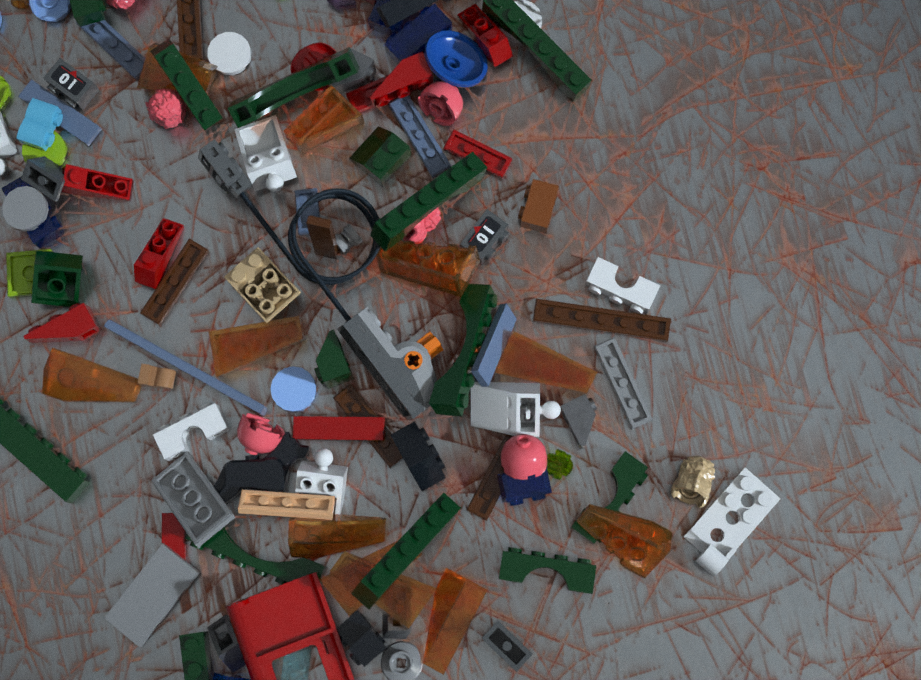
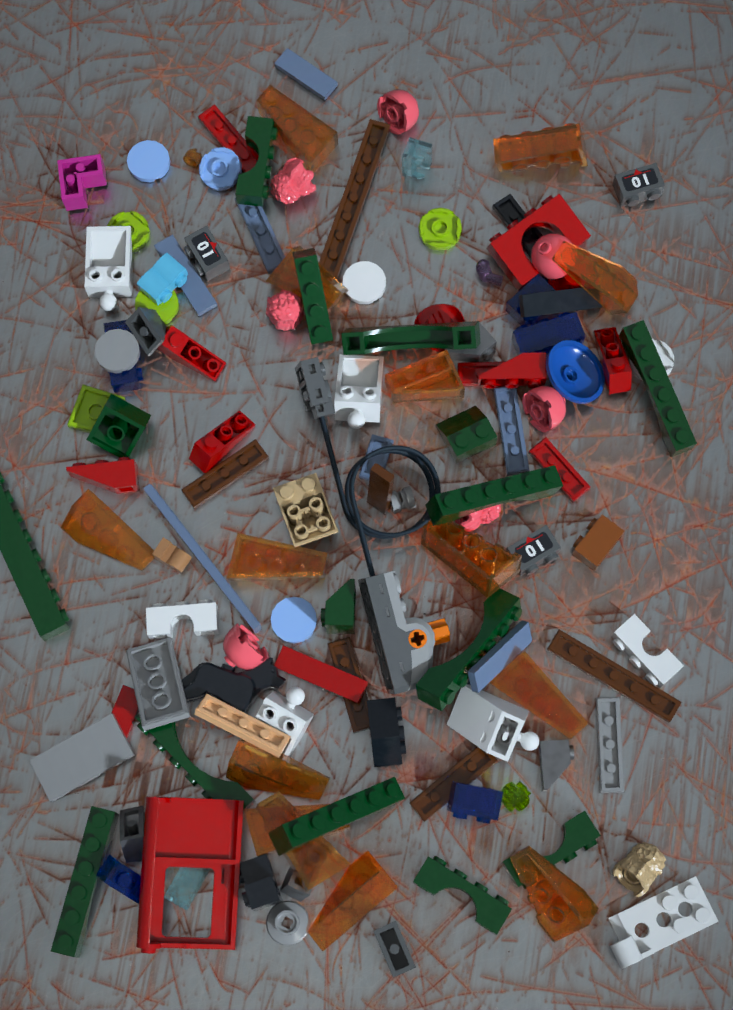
camera: 20 degrees right, 5 degrees down
coral cylinder [500,434,547,480] -> none

